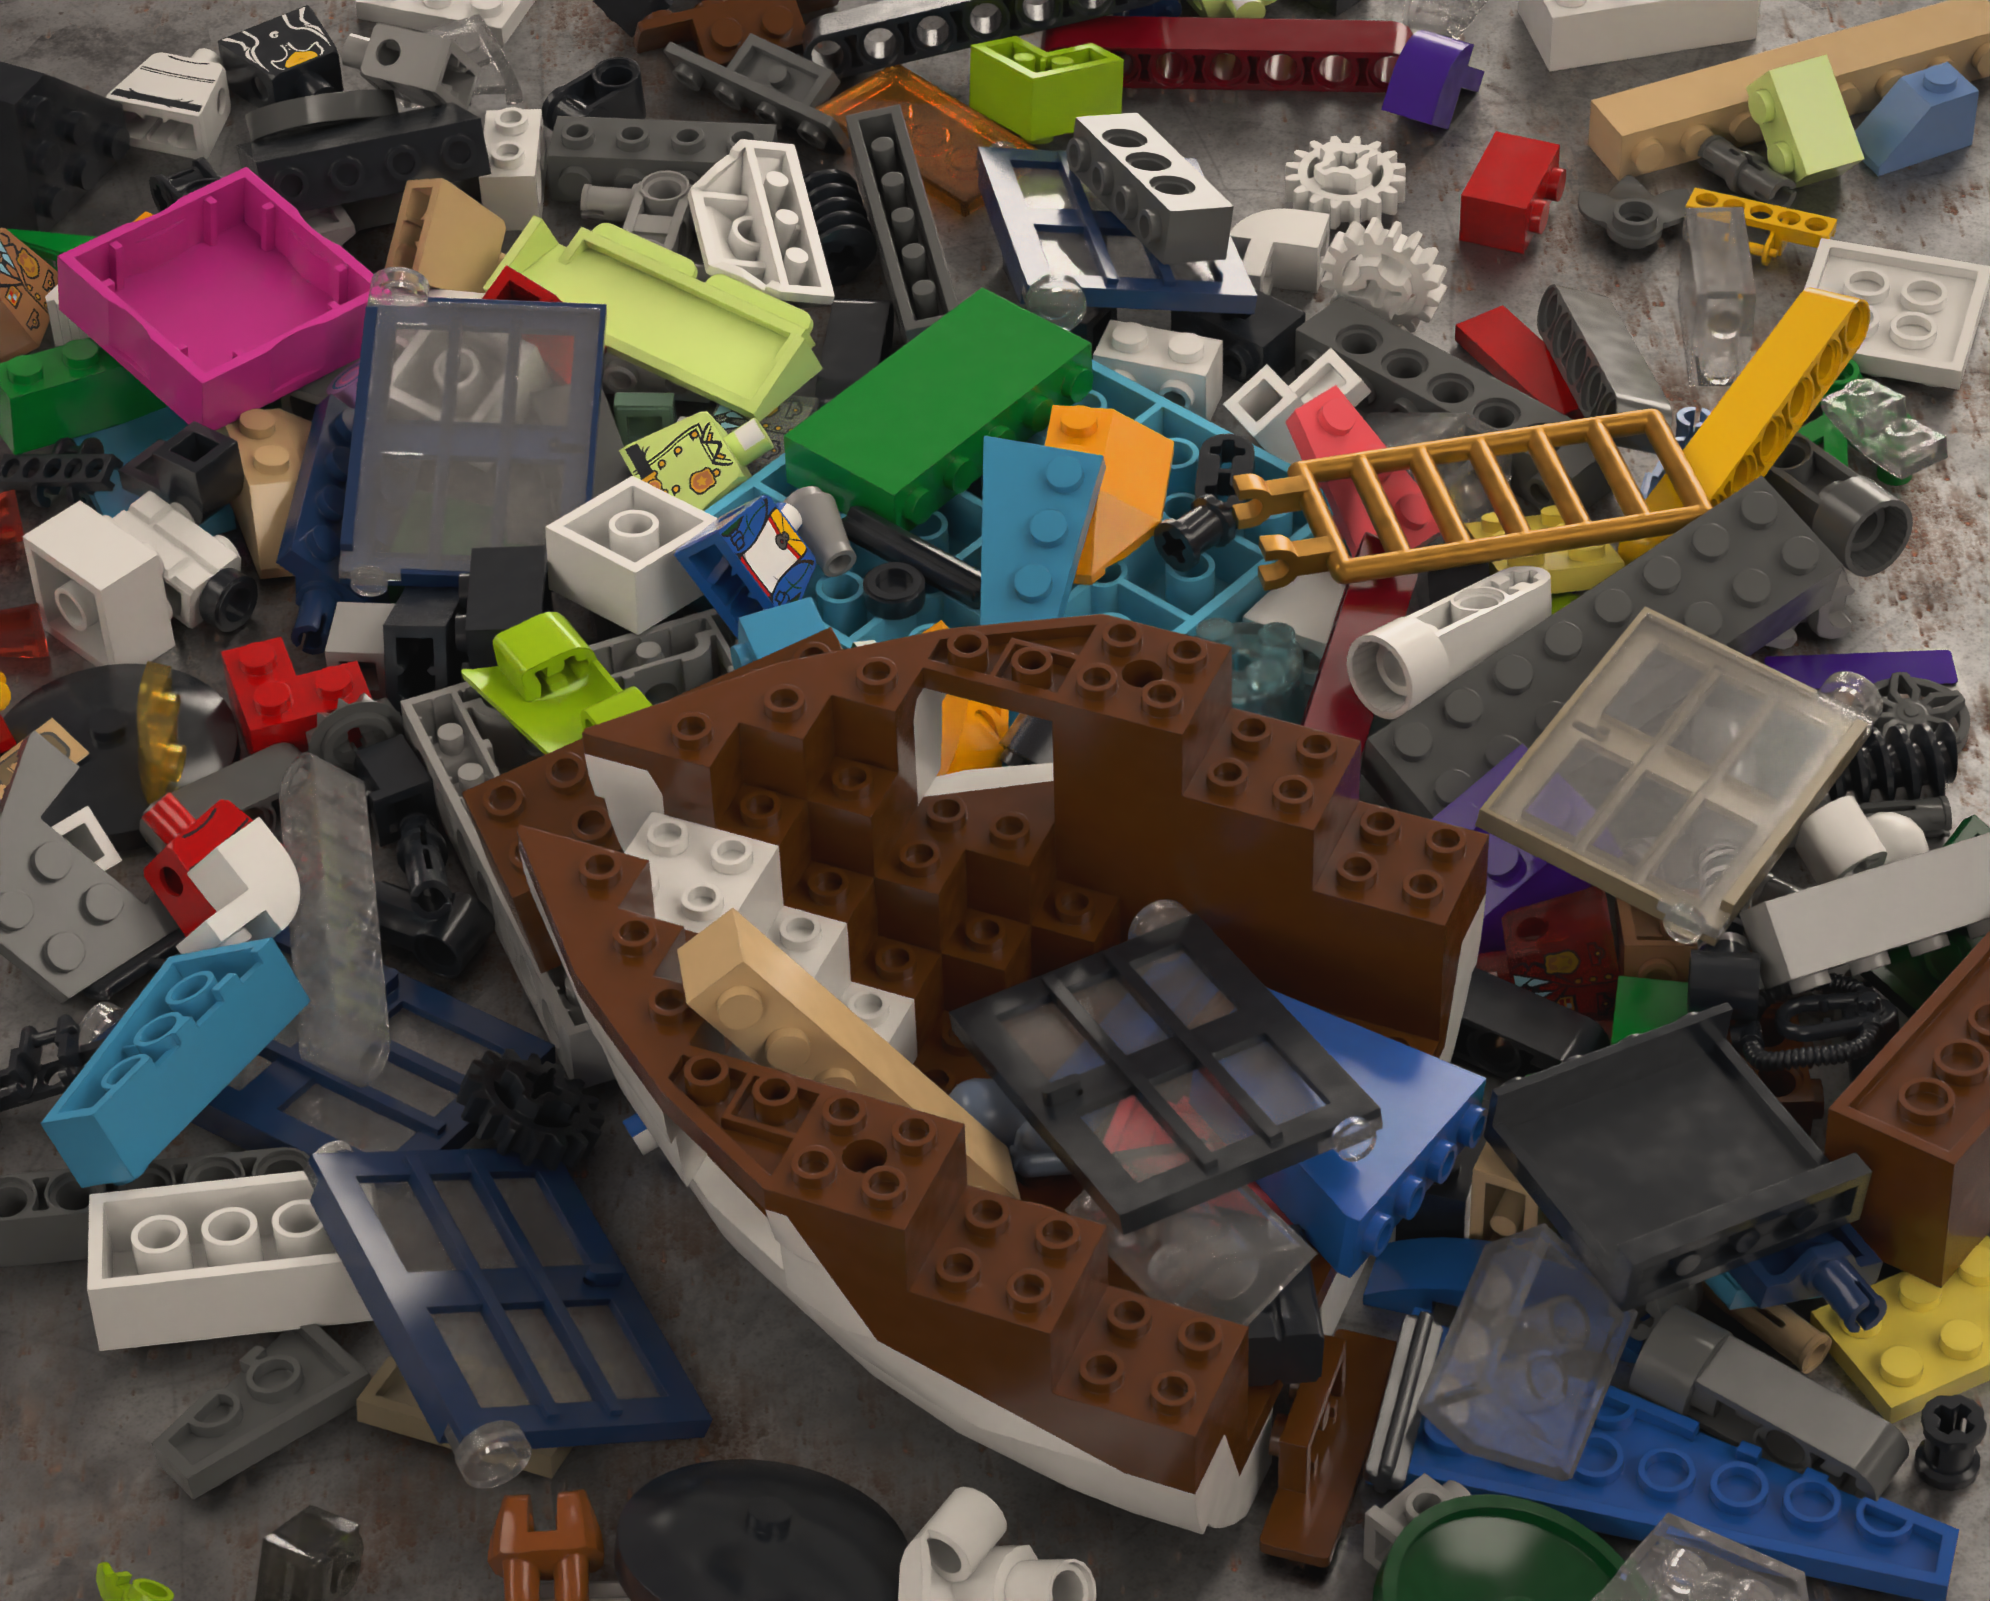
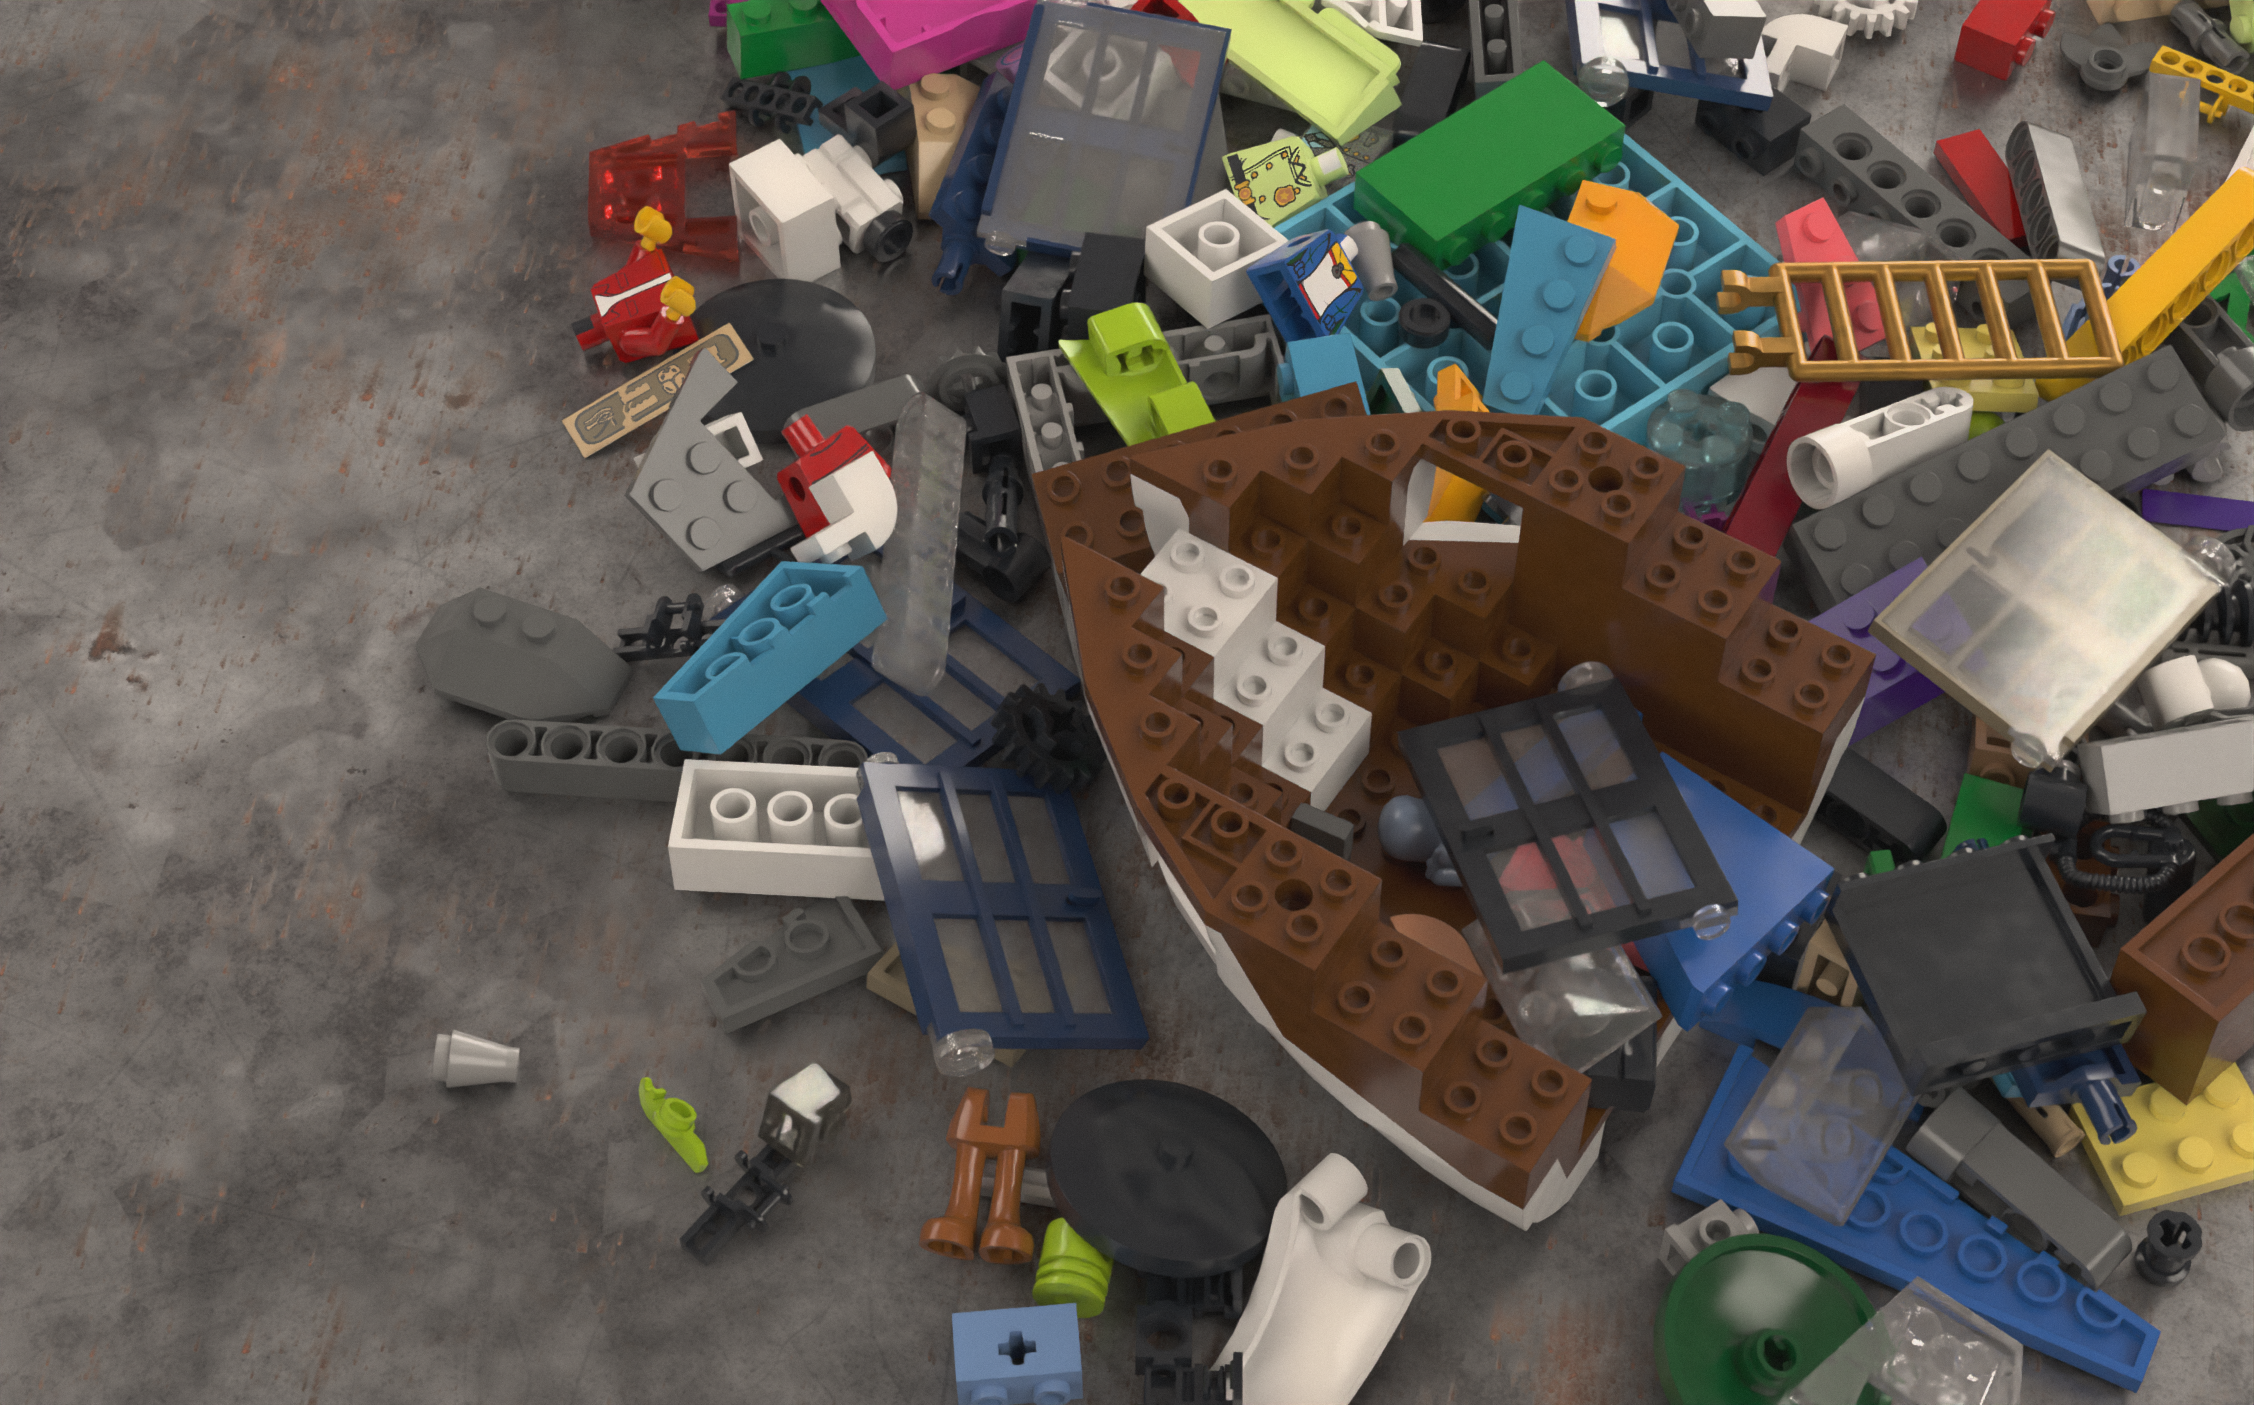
camera: 10 degrees right, 10 degrees up
clear yellow slope [137,661,187,804] -> none
red brick [221,637,373,762] -> none
light grey brick [325,602,395,699] -> none
sand green tile [613,392,677,447] -> none
tan brick [677,908,1021,1200] -> none
white brick [1093,320,1223,421] -> none
black bush [1154,494,1236,572] -> none
black beam [1195,433,1255,529] -> none
white brick [1223,348,1372,464] -> none
reddish brown bracket [1259,1329,1397,1568] -> none
white gear [1320,217,1447,333] -> none
axle [1363,1311,1443,1494] -> none
clear red torso [1475,886,1620,1021] -> none

